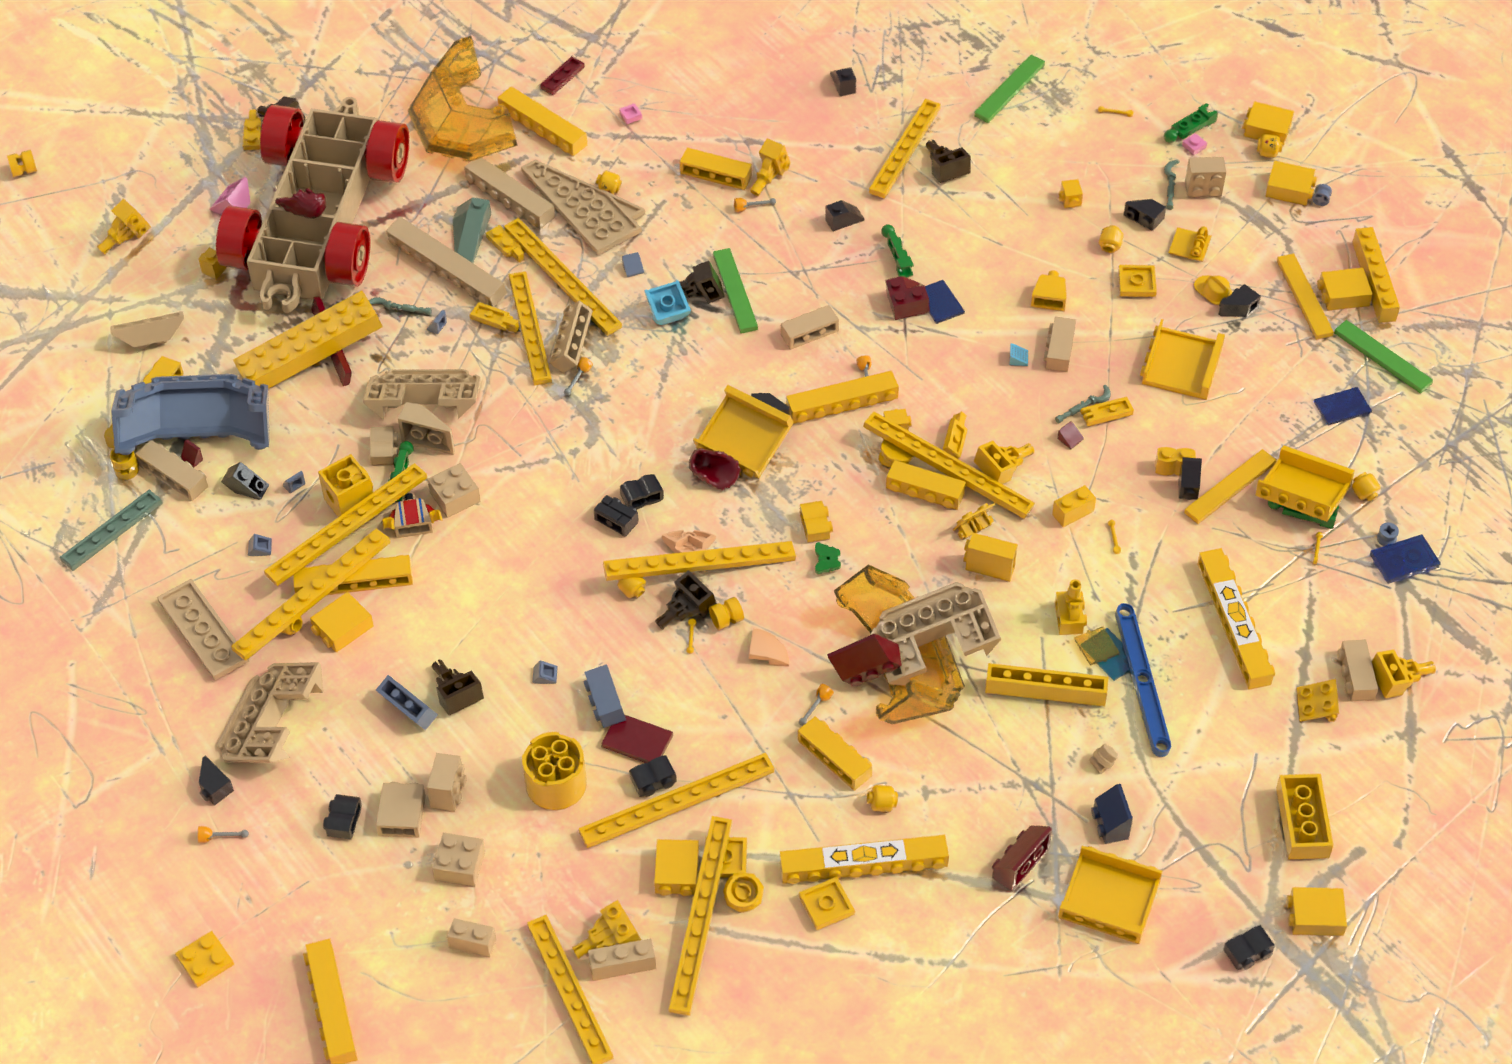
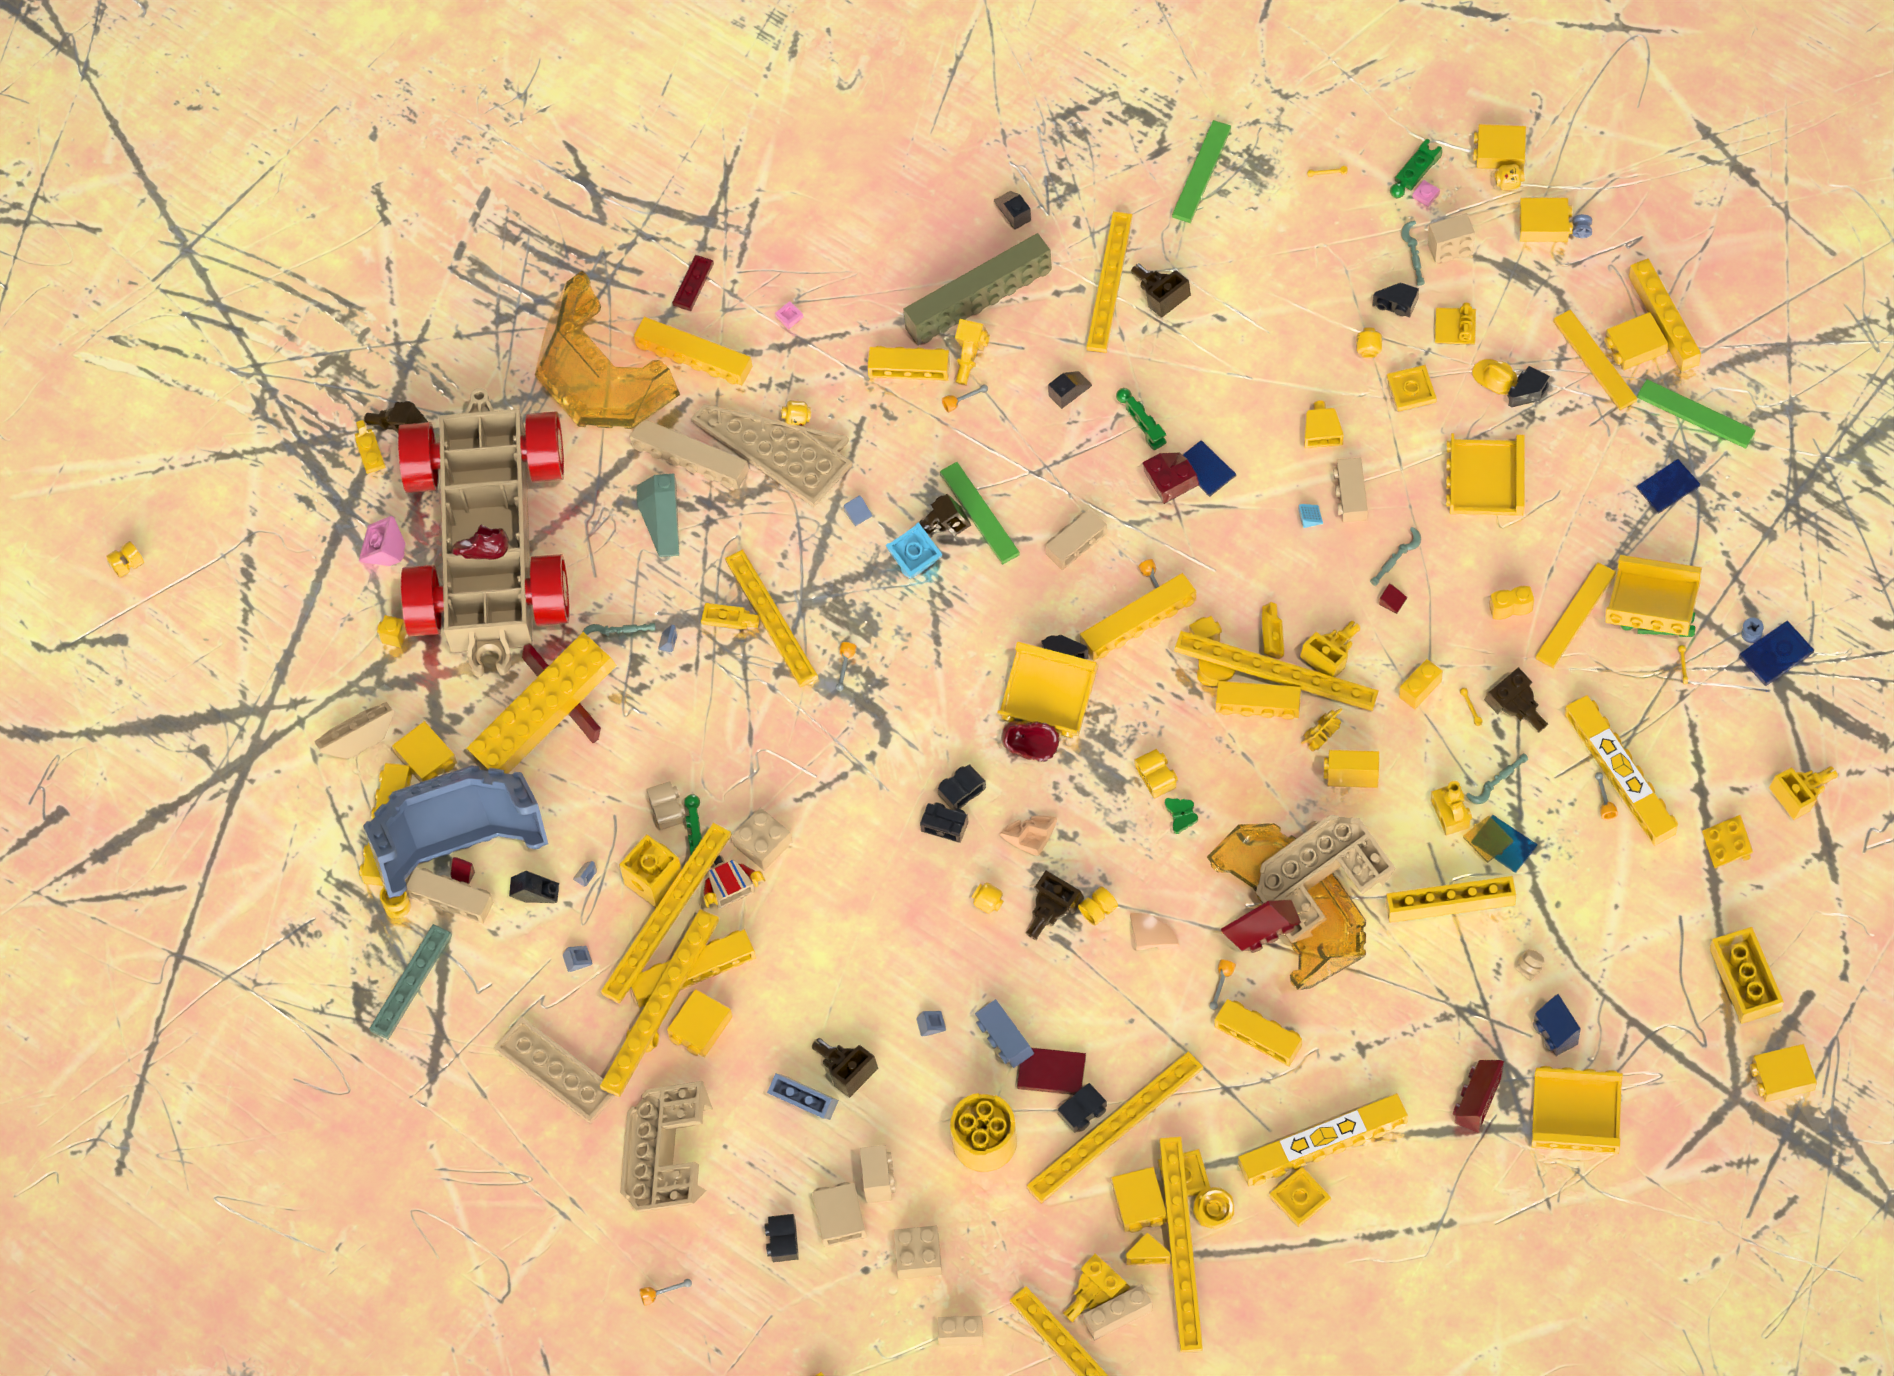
camera: 10 degrees left, 10 degrees up
yellow brick [97,198,151,254] -> none
black slope [199,755,234,806] -> none
tan slope [363,369,481,420] -> none
tan brick [386,216,507,307] -> none
tan slope [398,402,455,455] -> none
yellow hinge [486,225,525,263] -> none
yellow plate [504,218,622,336] -> none
tan brick [550,300,593,373] -> none
yellow plate [603,541,796,581] -> none
yellow hinge [686,619,696,654] -> none
yellow head [867,785,898,812] -> none
yellow brick [1059,179,1083,208] -> none
yellow hinge [1080,396,1134,426] -> none
blue beam [1115,603,1171,757] -> none
black slope [1178,457,1202,500] -> none
black brick [1223,925,1275,970] -> none
tan brick [1337,639,1378,701] -> none
yellow head [1352,472,1381,501] -> none
none -> yellow brick [392,721,457,782]
none -> olive brick [903,233,1052,346]
none -> yellow slope [1126,1232,1170,1265]
none -> sand green piece [1466,753,1528,804]
none -> dark brown brick [1484,667,1549,733]
none -> light orange hinge [1595,772,1618,820]

